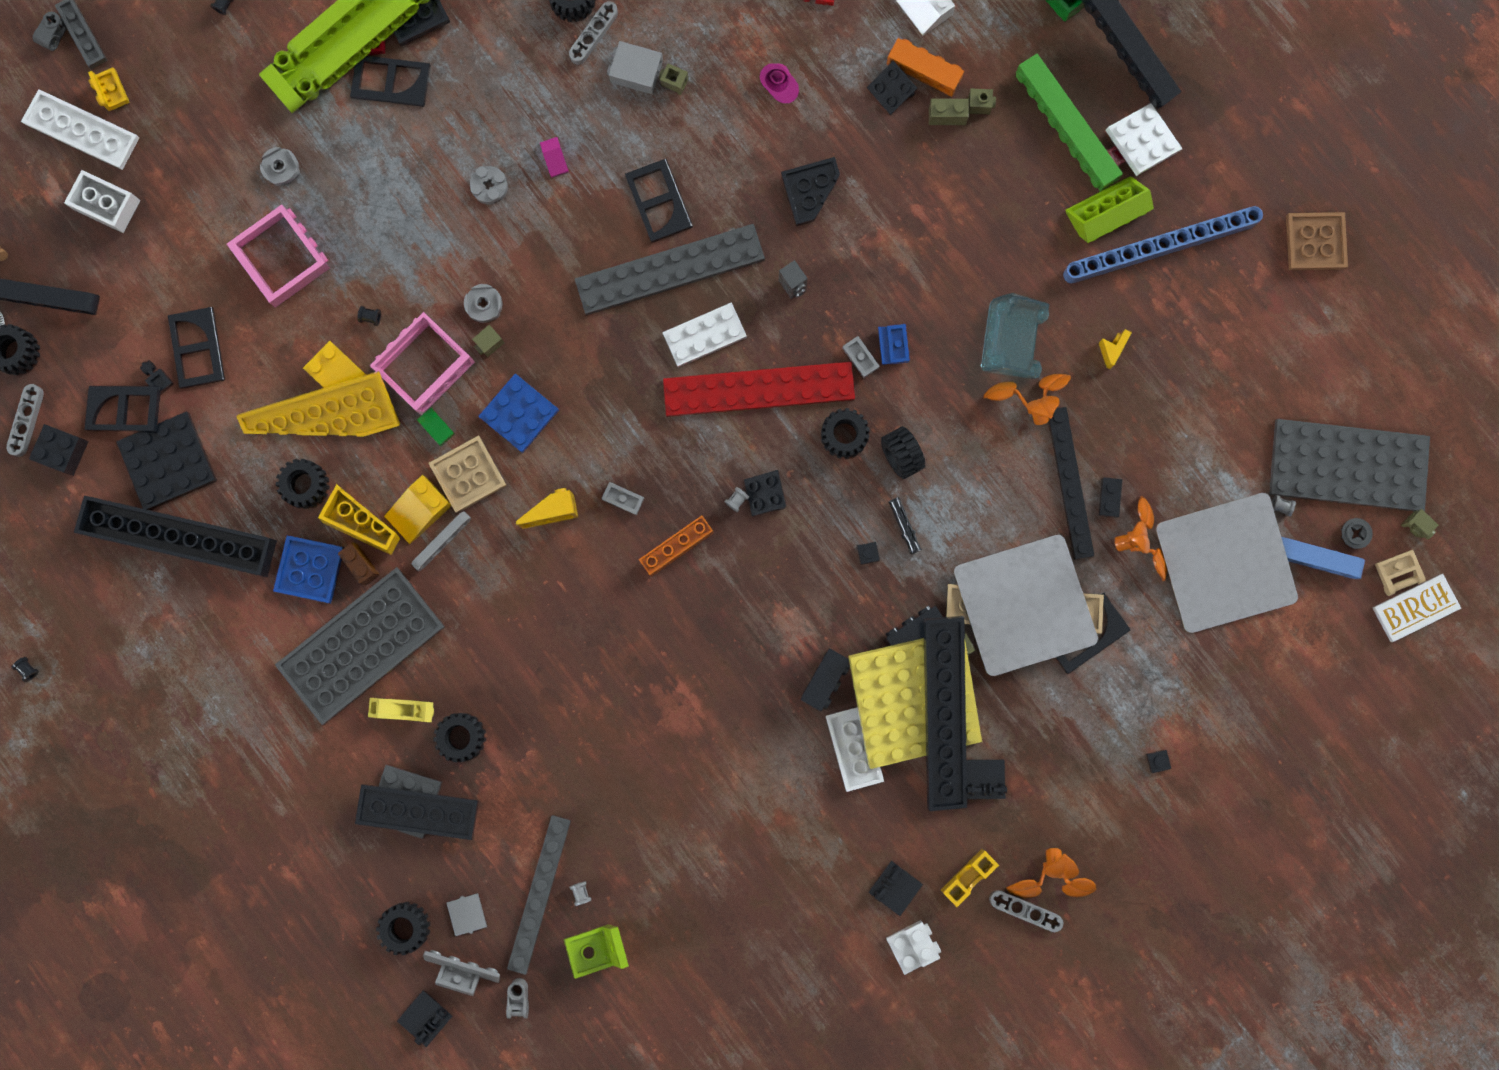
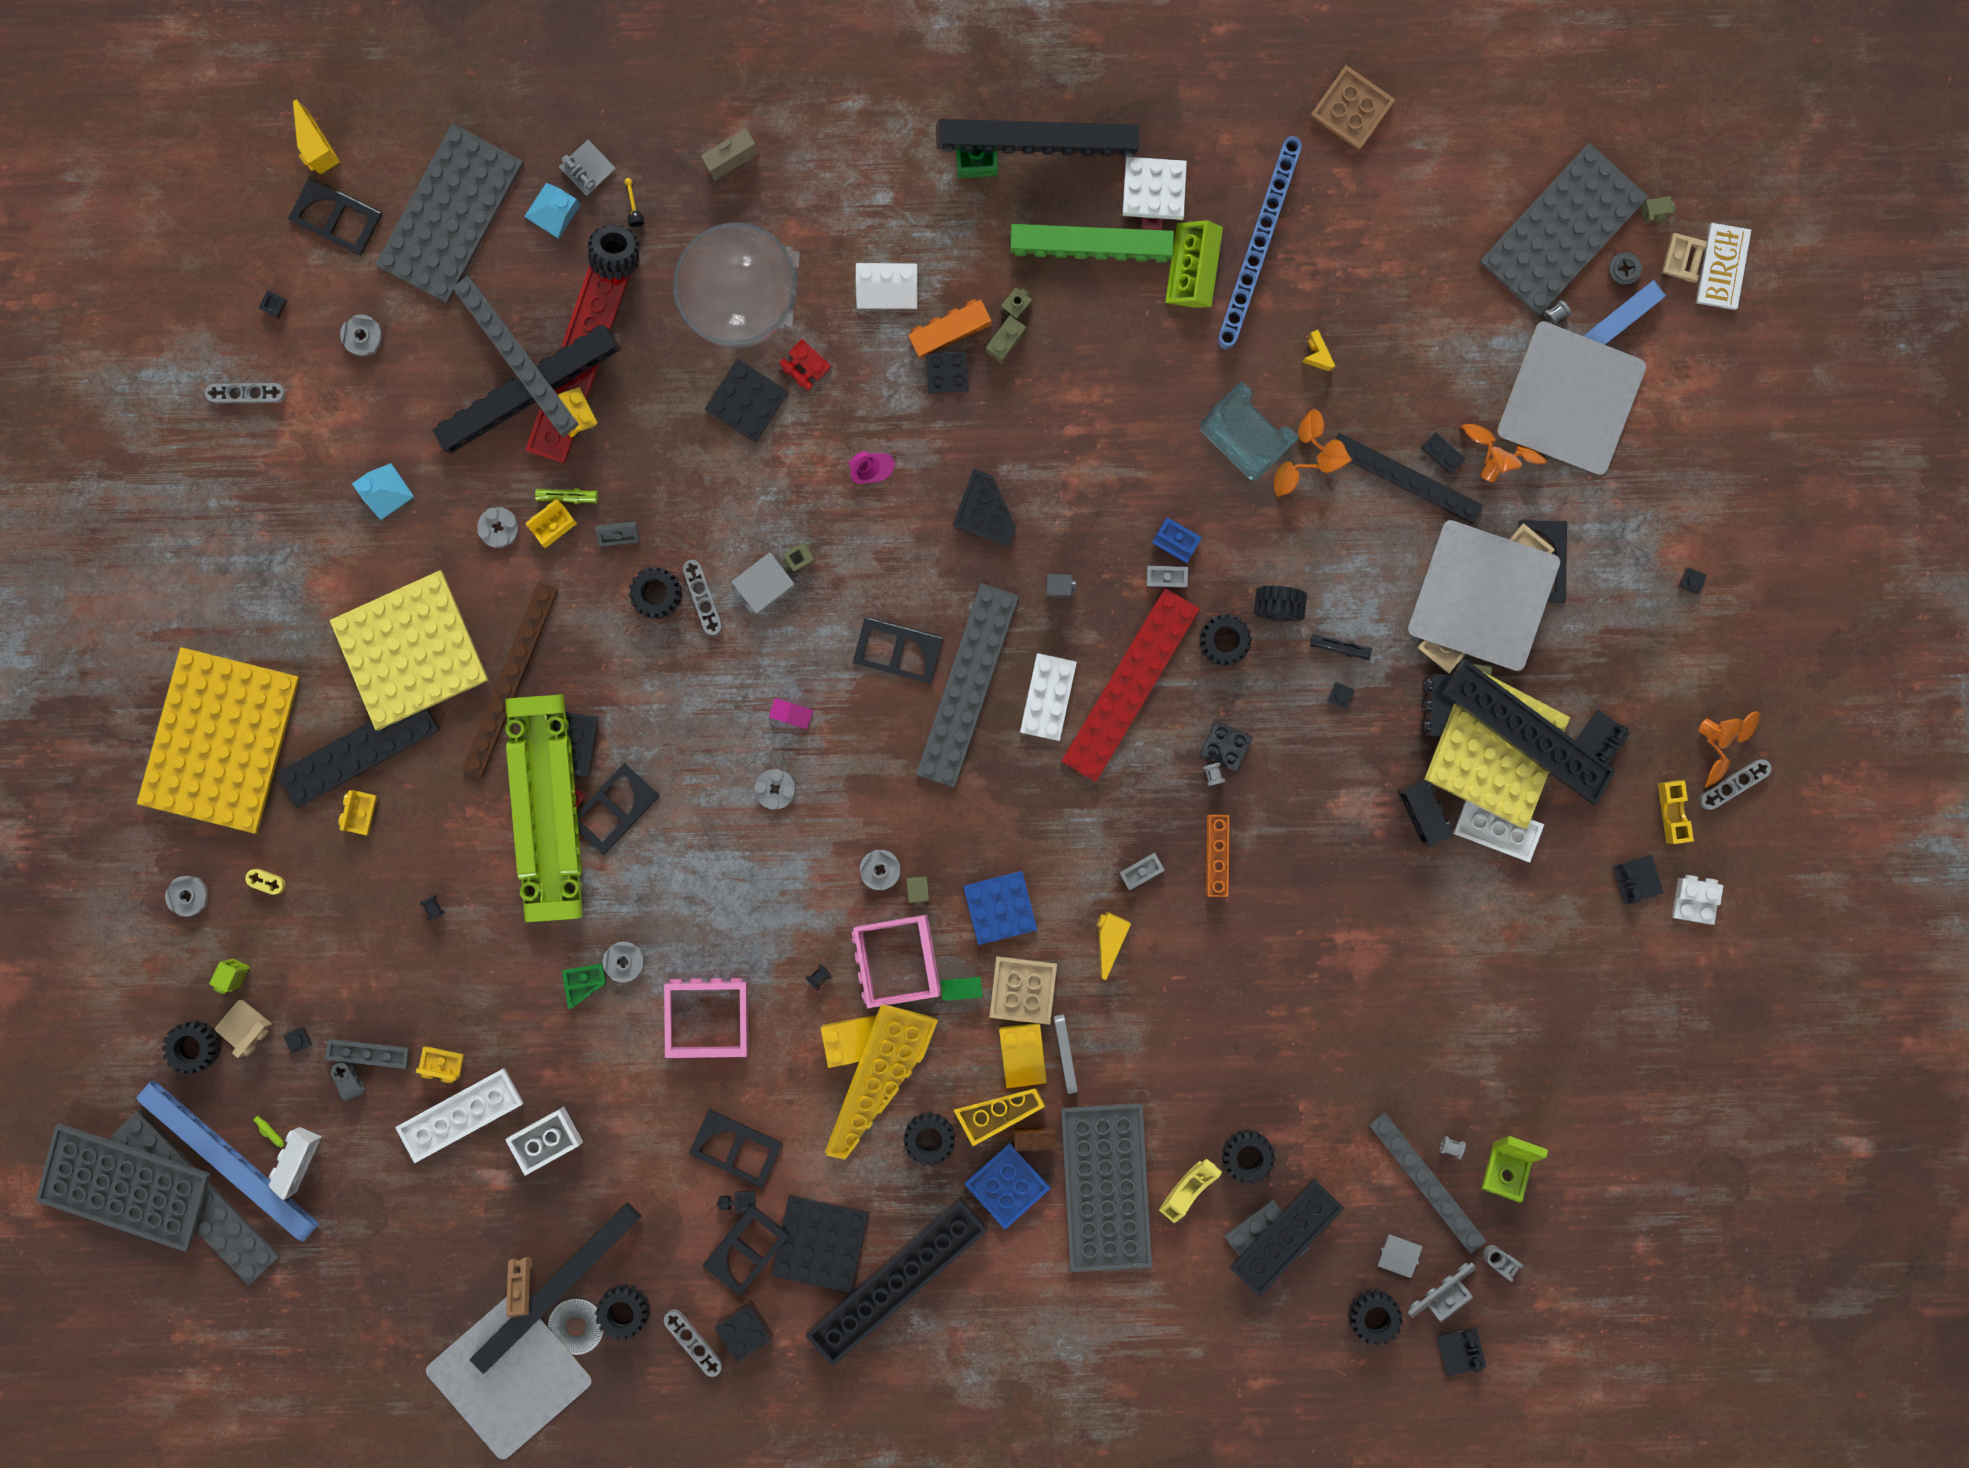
camera: 55 degrees left, 5 degrees up
none -> green wing [562,963,606,1009]

